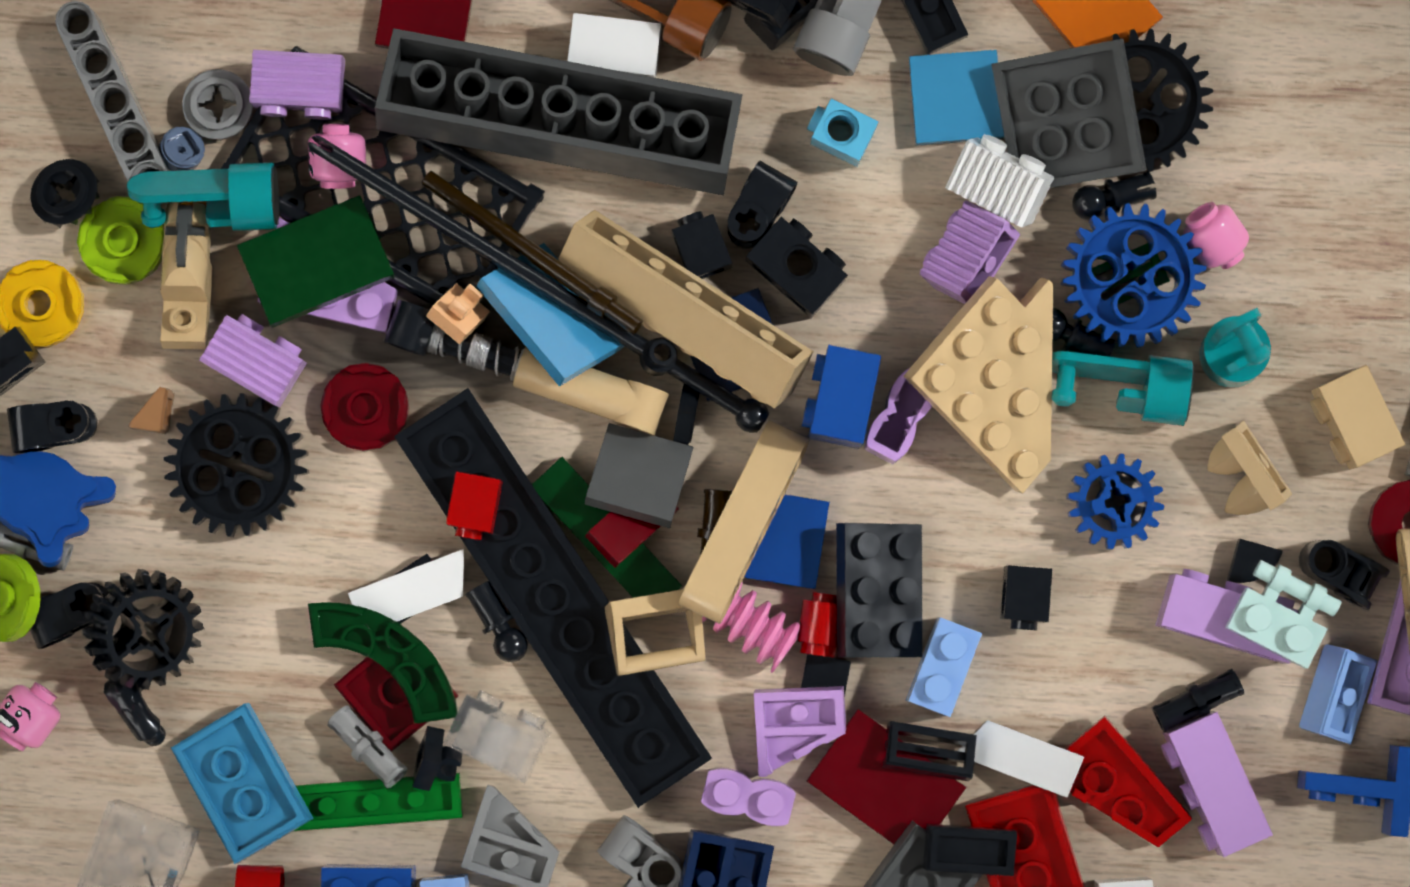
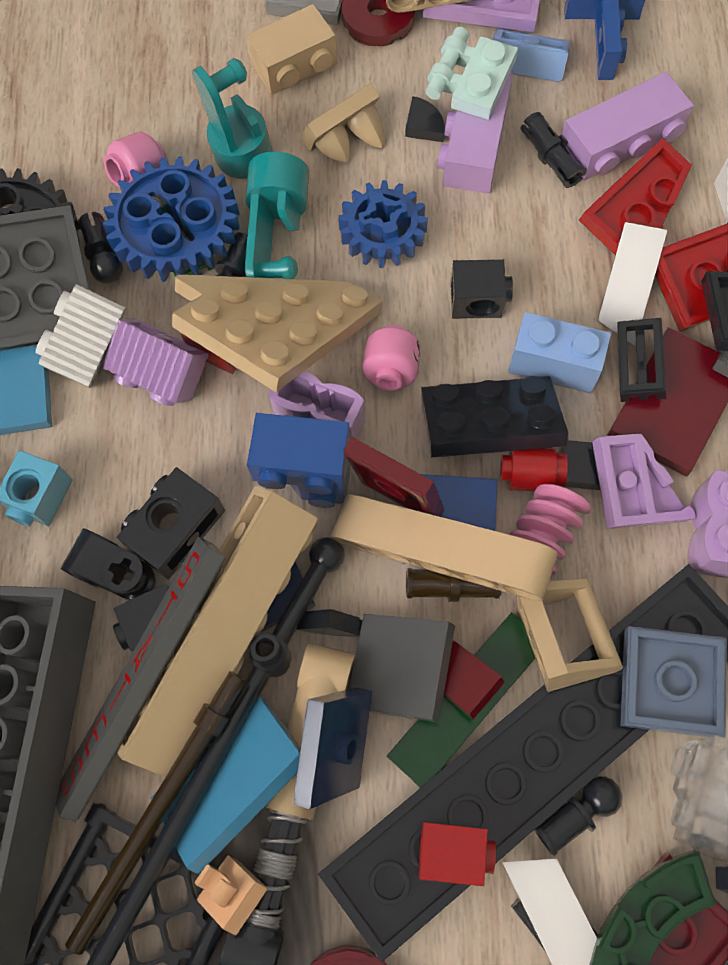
camera: 90 degrees left, 15 degrees down
black piece [1299,540,1390,611] -> none
none -> dark grey tile [56,536,226,822]
none -> dark blue plate [294,687,372,809]
none -> dark red tile [343,437,445,517]
none -> bright pink head [362,325,421,391]
none -> sand blue tile [621,626,727,739]

